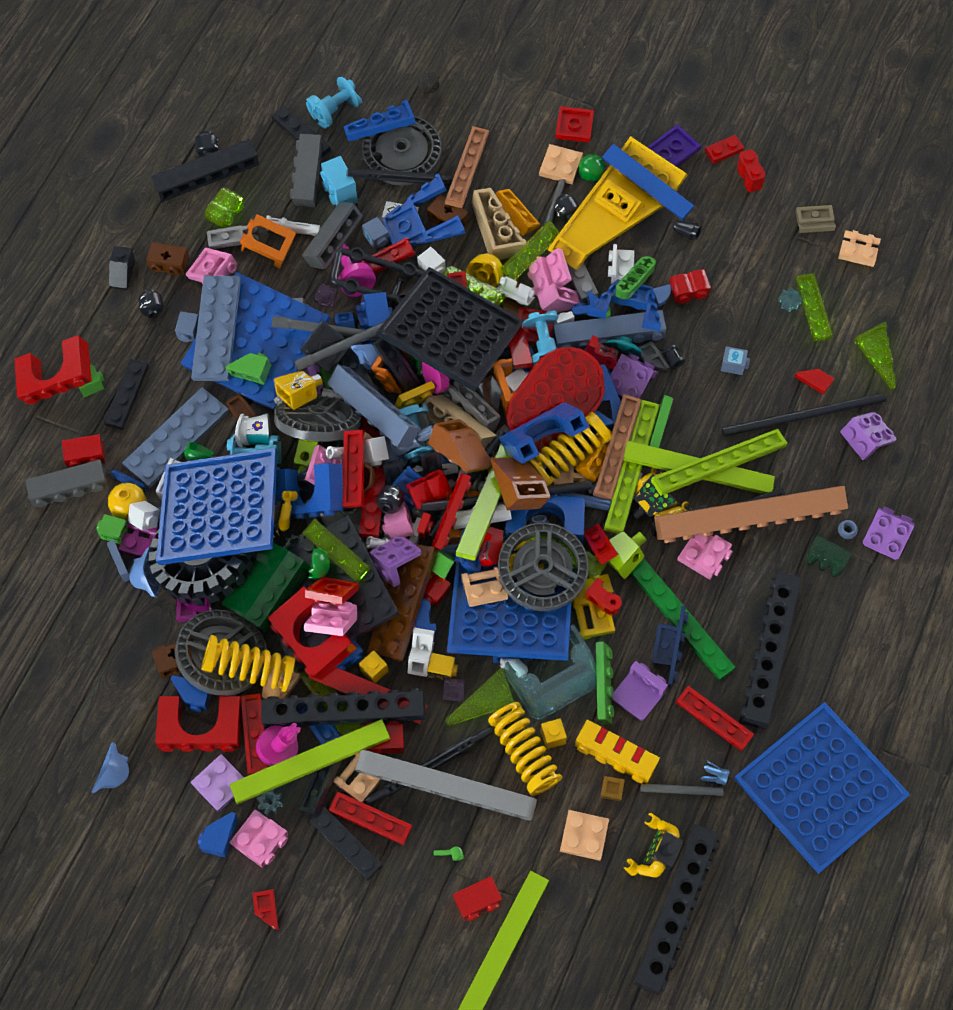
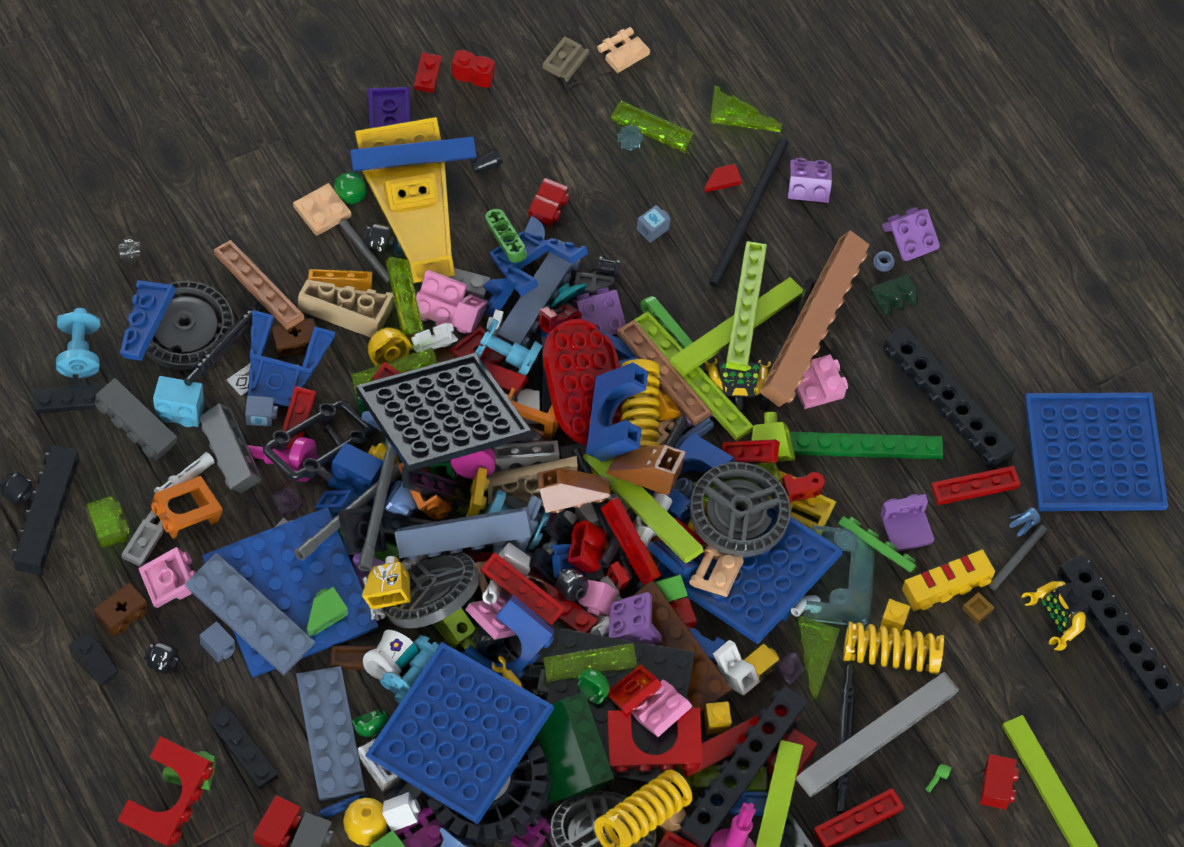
camera: 60 degrees left, 5 degrees down
light nougat plate [333,752,382,803] -> none
white brick [417,247,446,274] -> none
red plate [555,106,594,143] -> none
light nougat plate [560,810,609,861] -> none
white bracket [608,244,634,284] -> none
dark blue bracket [652,606,689,687] -> none

